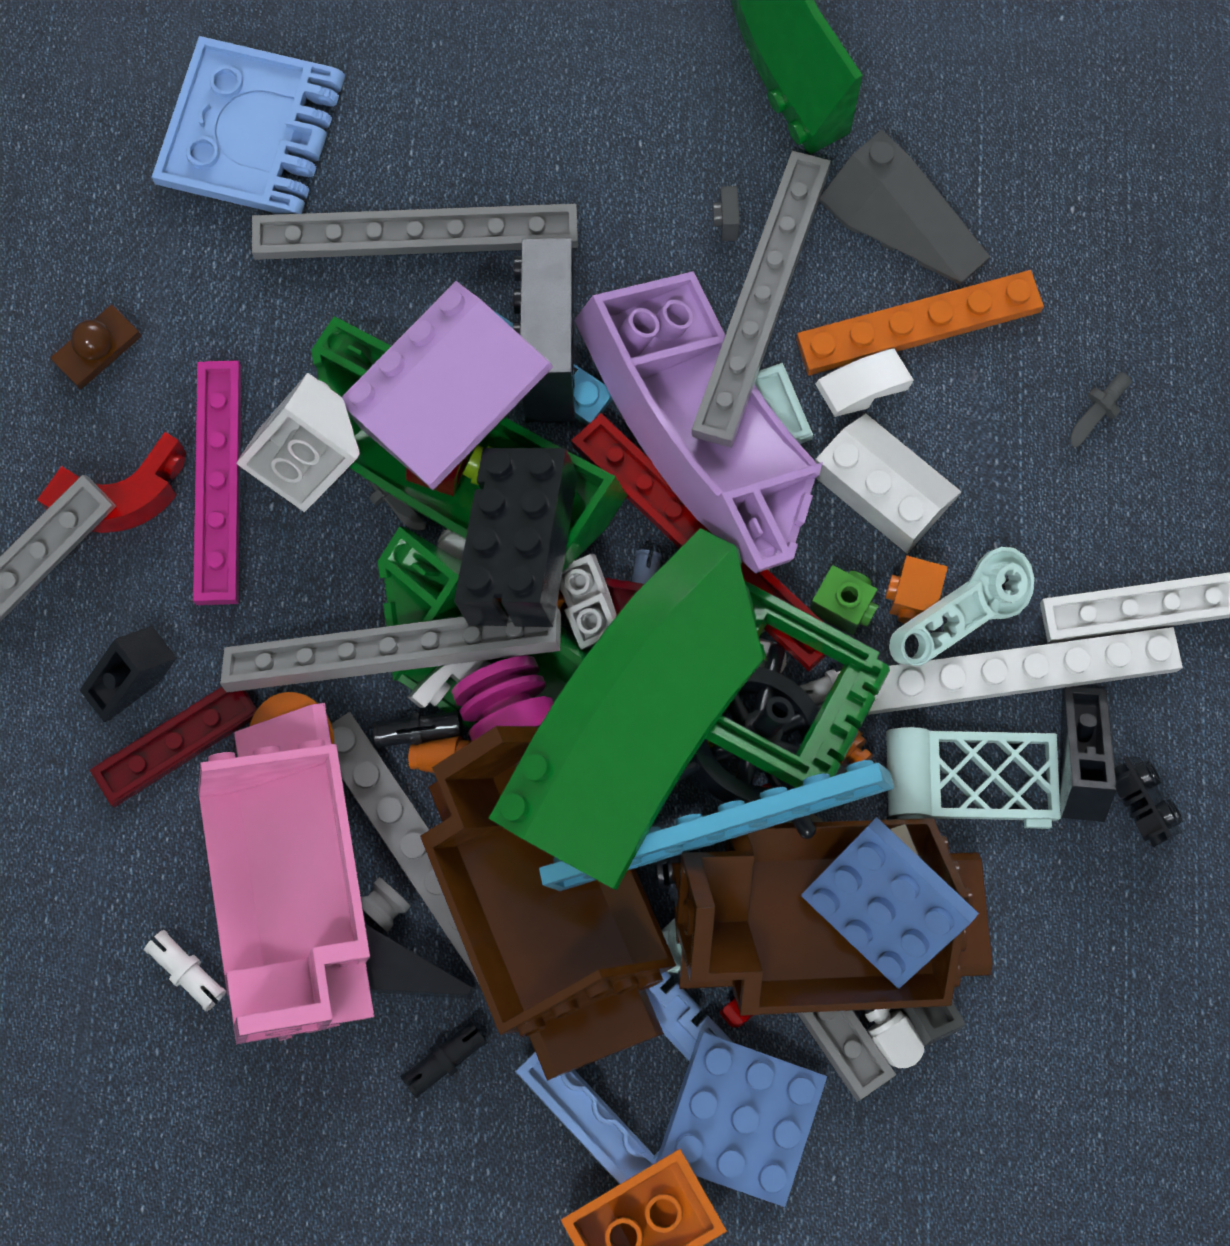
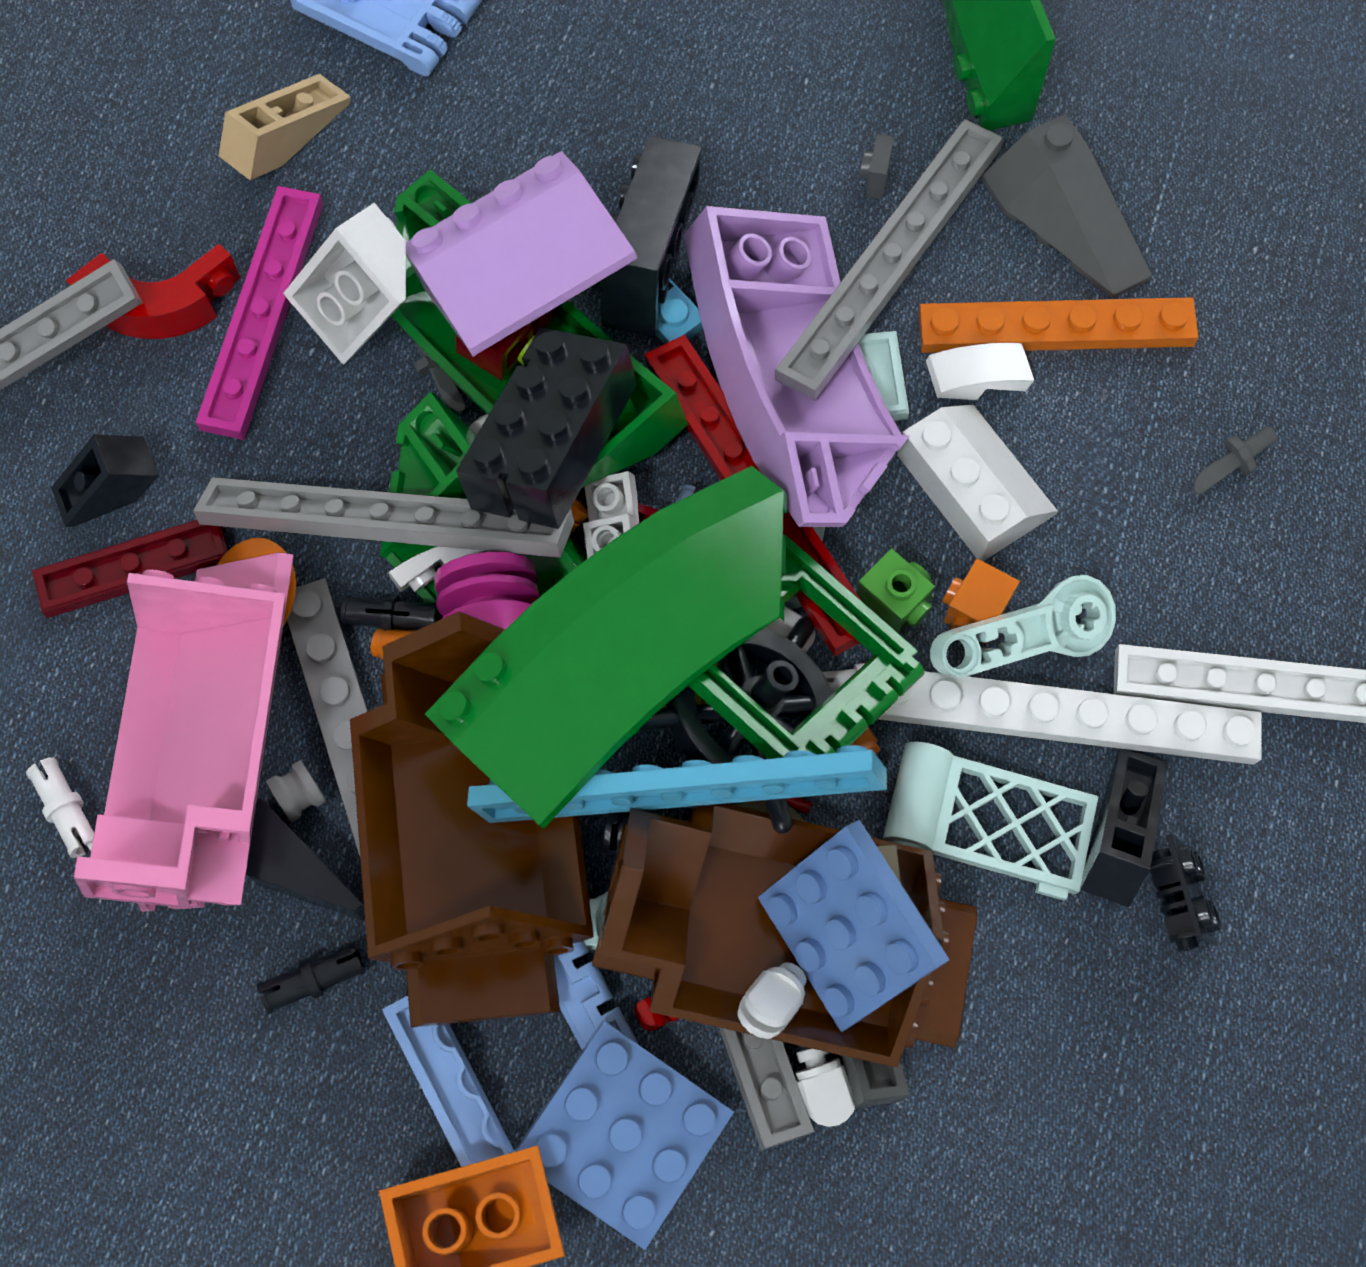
camera: 15 degrees right, 5 degrees down
reddish brown tile [50,304,142,390] -> none
light grey plate [252,204,578,260] -> none
none -> tan slope [219,74,351,180]
none -> white arm [738,962,807,1039]

